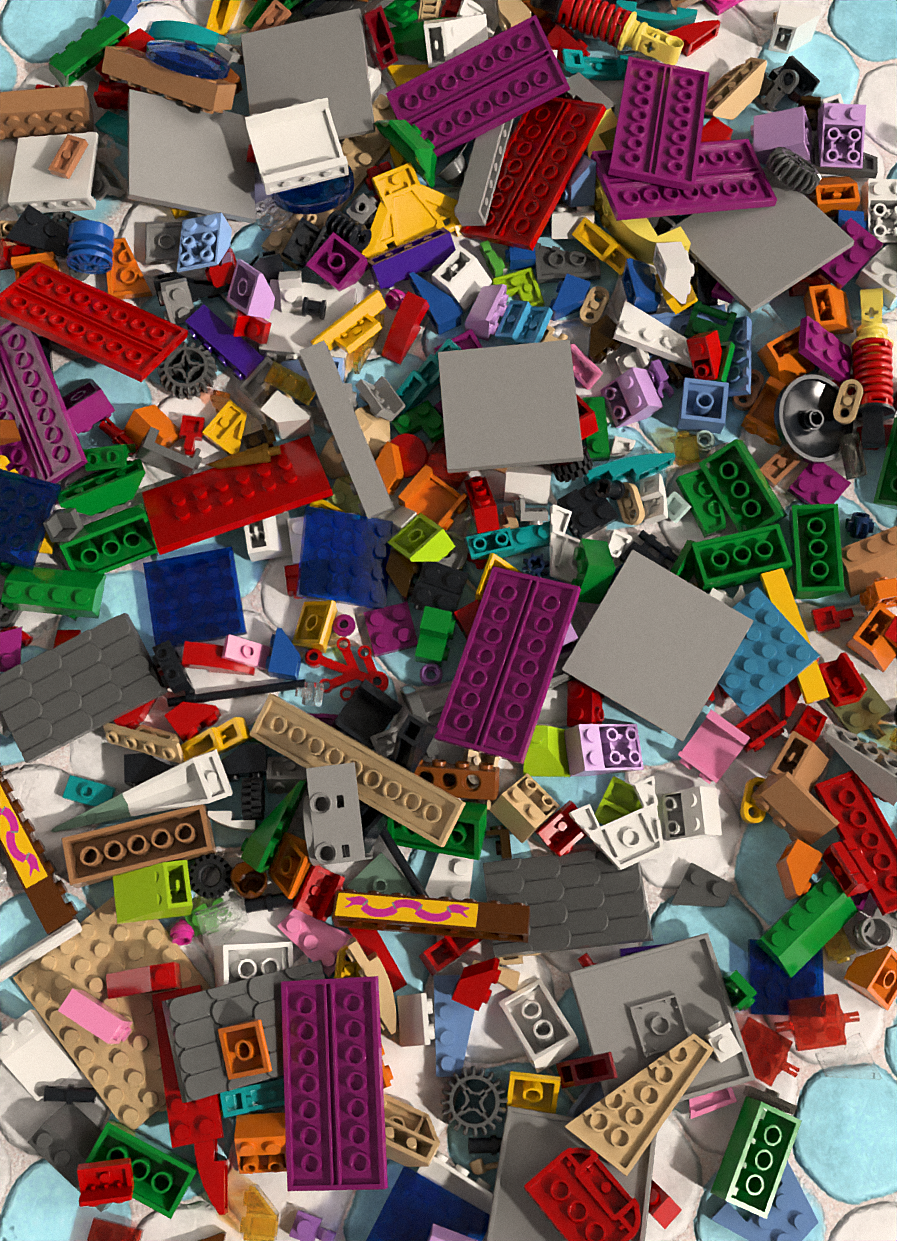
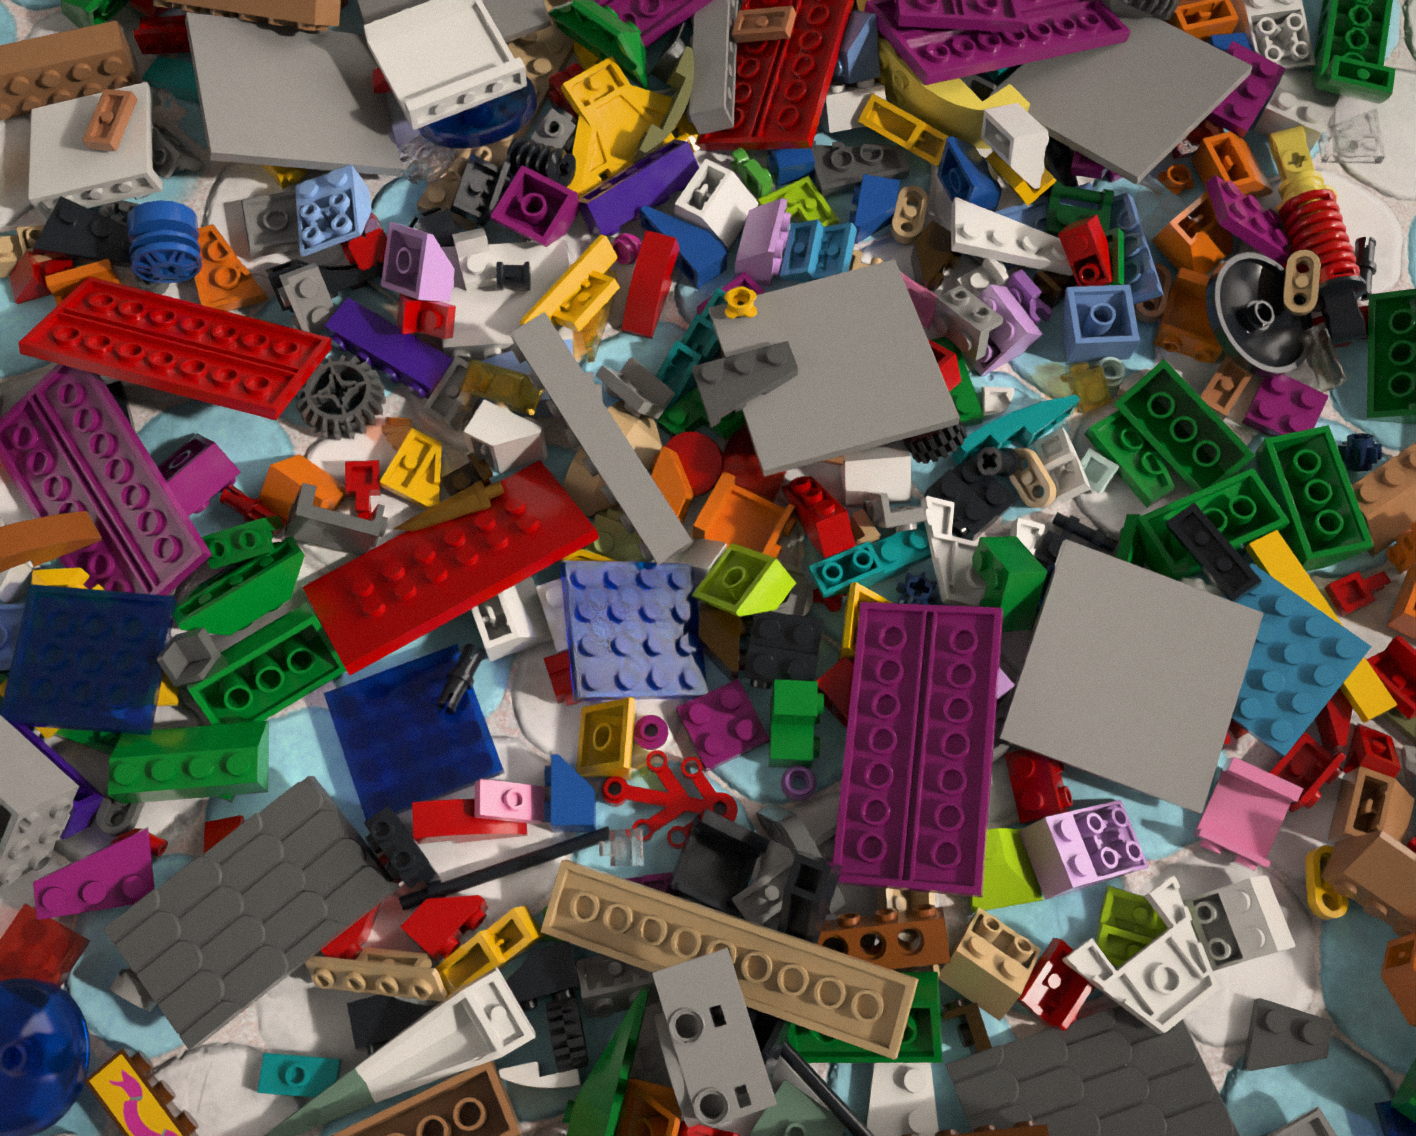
camera: 15 degrees left, 5 degrees down
none -> black pin [434,644,485,715]
none -> olive slope [631,46,694,163]
none -> dark grey wing [692,341,798,428]
none -> yellow plate [724,287,757,319]
none -> nougat plate [731,6,796,43]
none -> light grey bracket [933,286,1003,361]
none -> orange plate [1158,164,1195,196]
none -> black plate [1166,502,1262,602]

